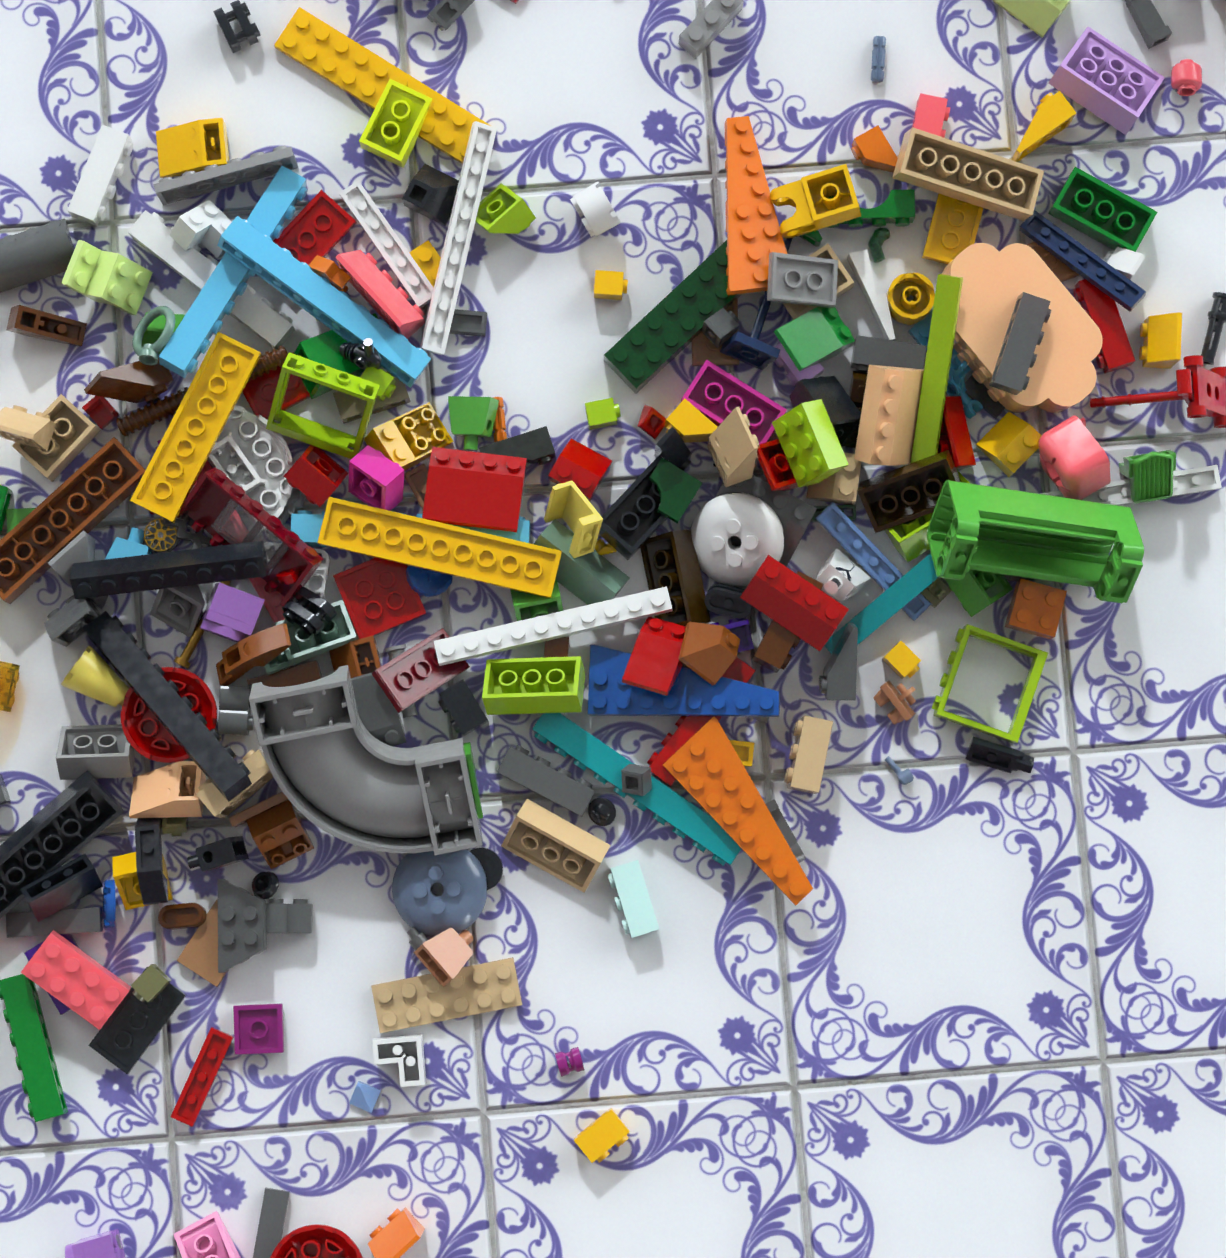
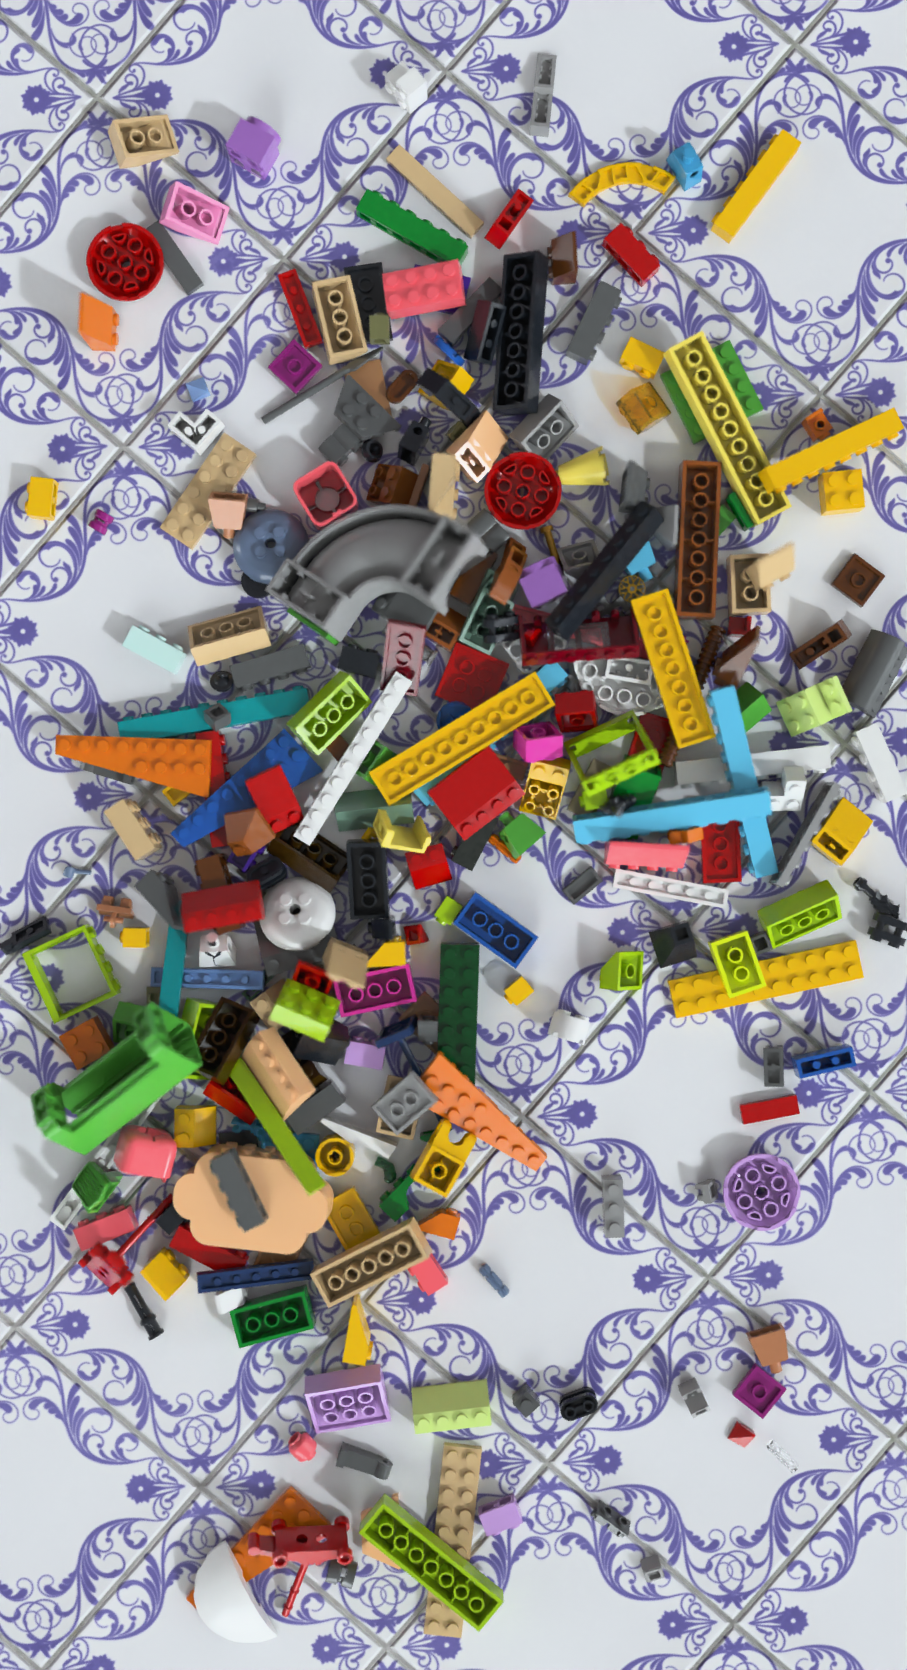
camera: 145 degrees right, 5 degrees up
black brick [83,611,252,802] -> none
sand green piece [132,306,175,365] -> none
yellow plate [409,240,441,287] -> none
white plate [420,121,497,355] -> none
dark green tile [649,458,702,524] -> none
slope [774,306,855,371] -> none
none -> coral brick [73,1204,139,1252]
none -> black brick [156,1203,185,1235]
none -> dark grey piece [261,346,384,424]
none -> coral piece [293,462,359,531]
none -> tan slope [311,275,368,365]
none -> blue brick [453,891,538,969]
none -> dark grey slope [750,930,773,956]
none -> lime slope [757,879,842,949]
none -> black piece [853,877,900,919]

